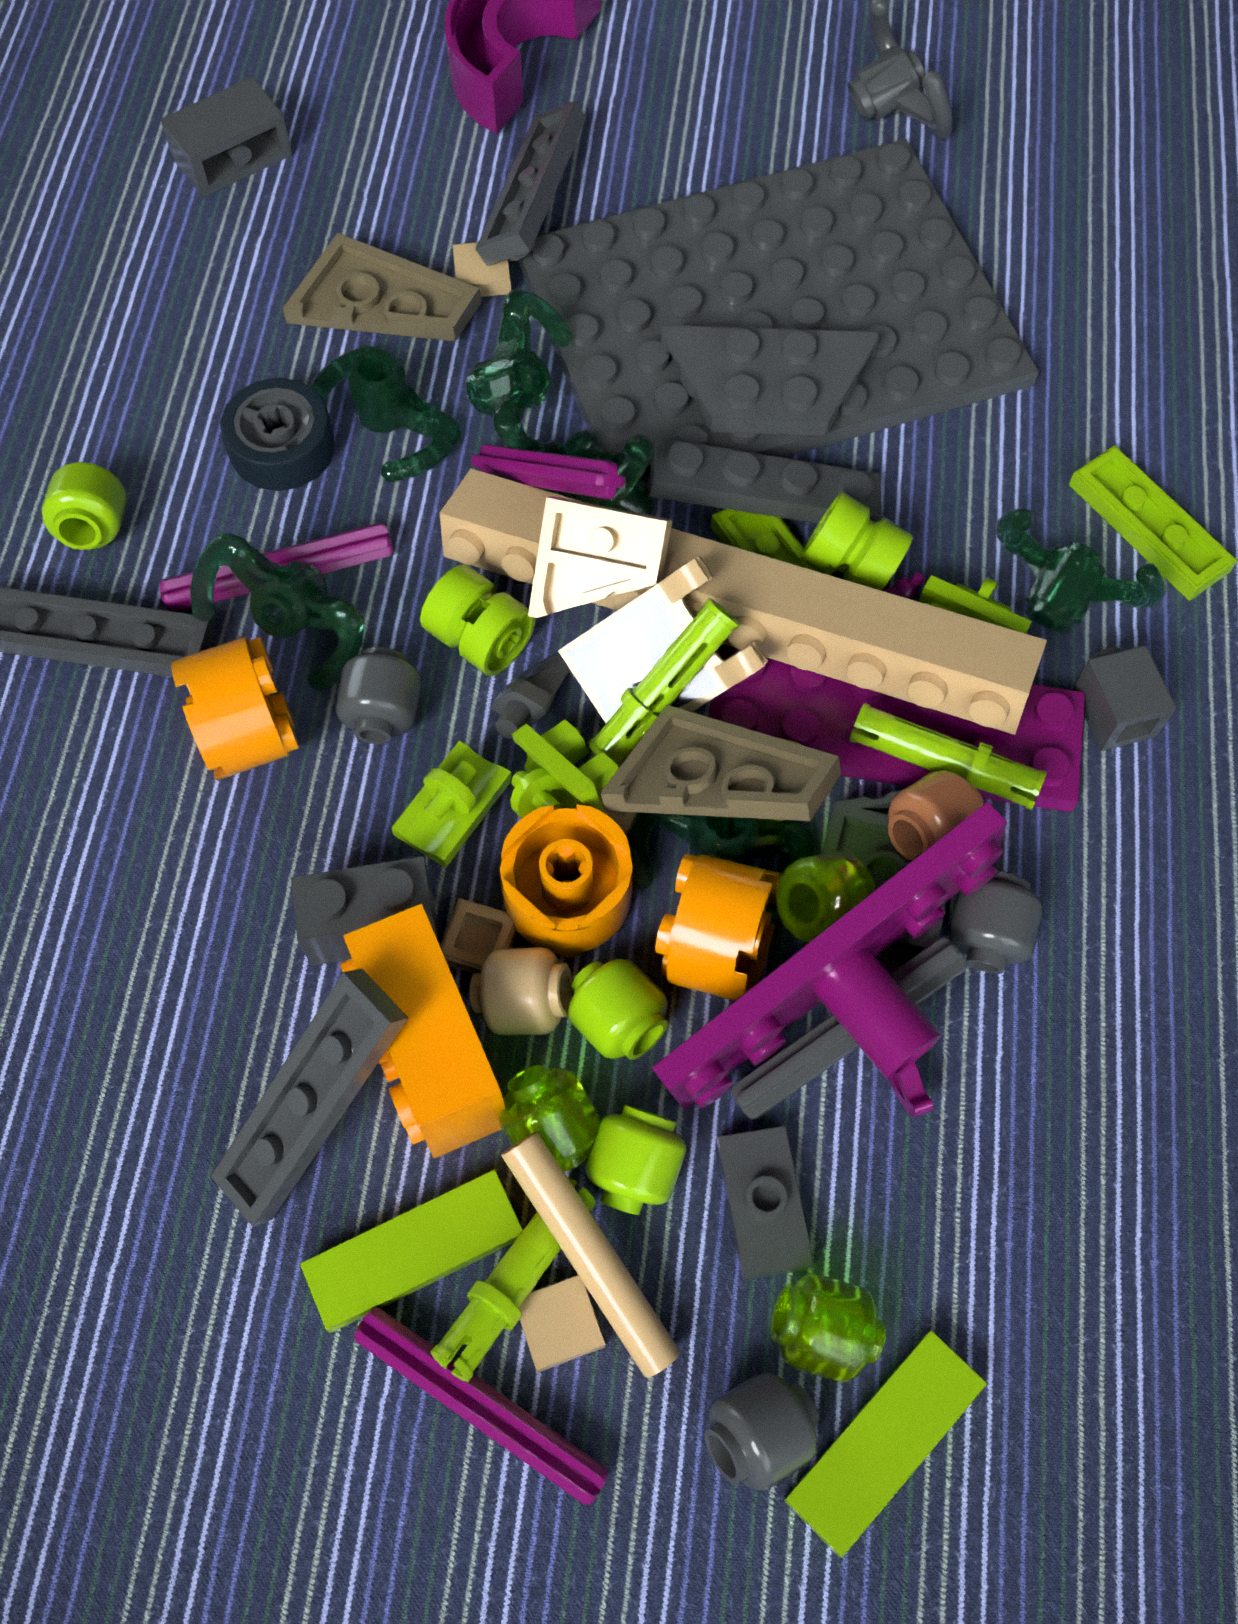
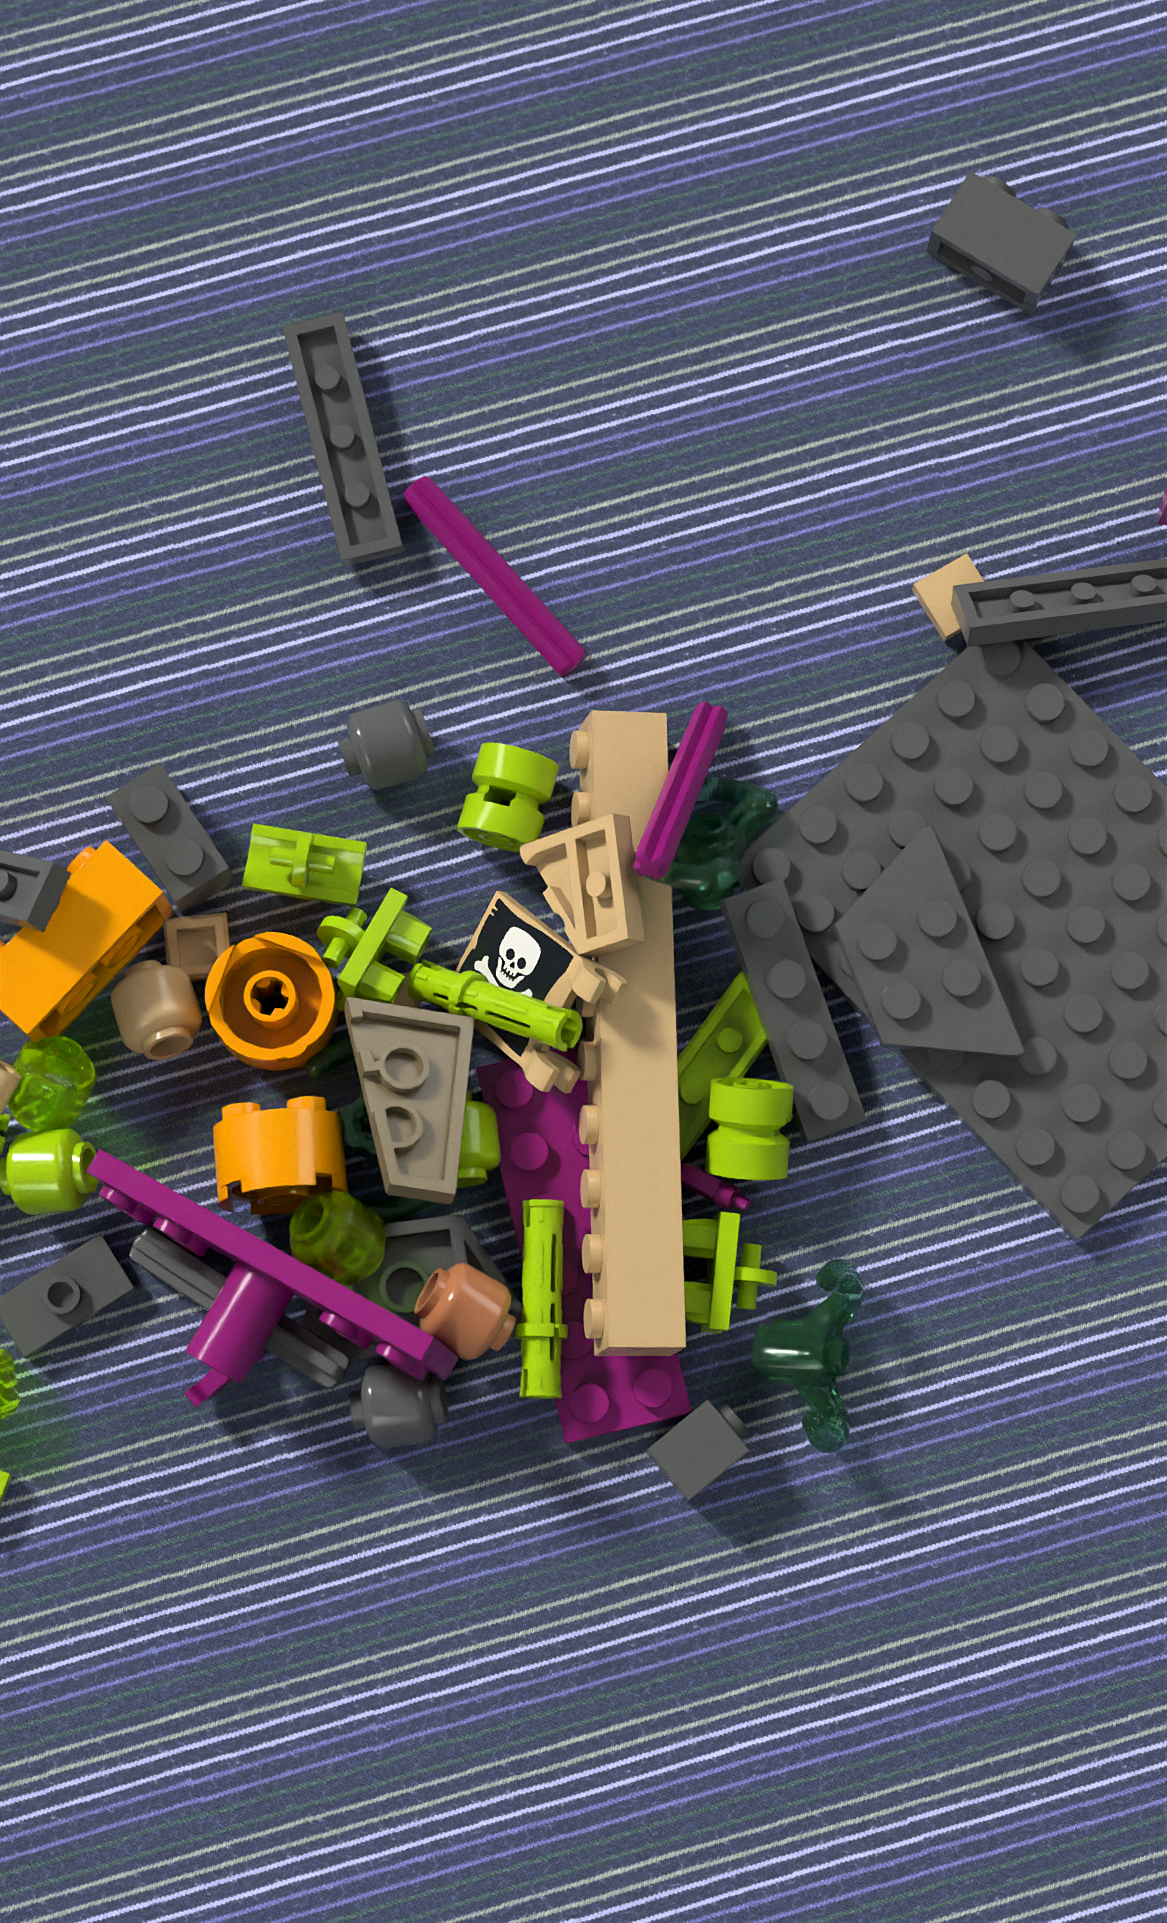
camera: 65 degrees right, 15 degrees up
lime head [41,462,126,550] -> none
light orange brick [171,636,300,781] -> none
clear green piece [190,533,365,691] -> none
black wheel [220,378,335,491] -> none
dark tan wing [282,233,481,342] -> none
clear green piece [309,345,461,482] -> none
clear green piece [466,289,573,454] -> none
dark grey bar [491,652,571,739] -> none
lime head [568,959,668,1060] -> none
lime tile [1068,445,1238,602] -> none

